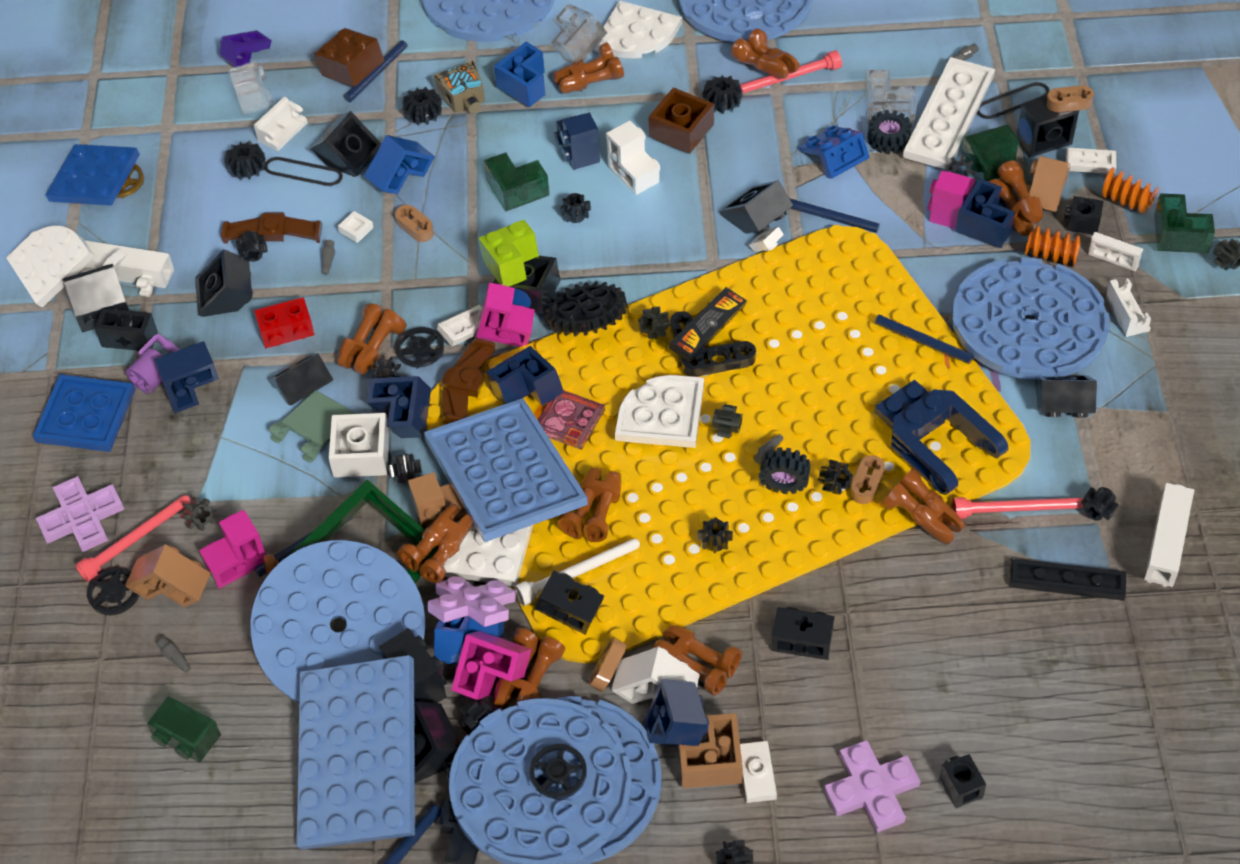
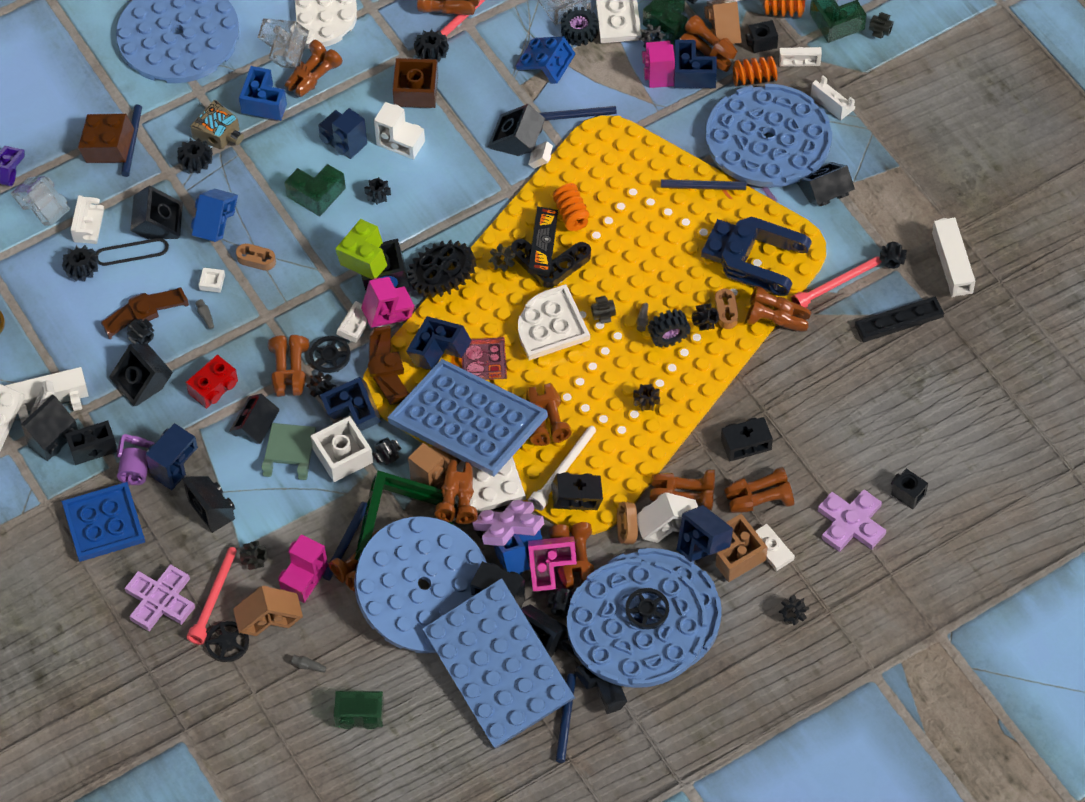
camera: 30 degrees left, 5 degrees up
none -> black slope [183,476,235,533]
none -> orange piece [553,183,589,231]
none -> dark orange piece [724,467,794,513]

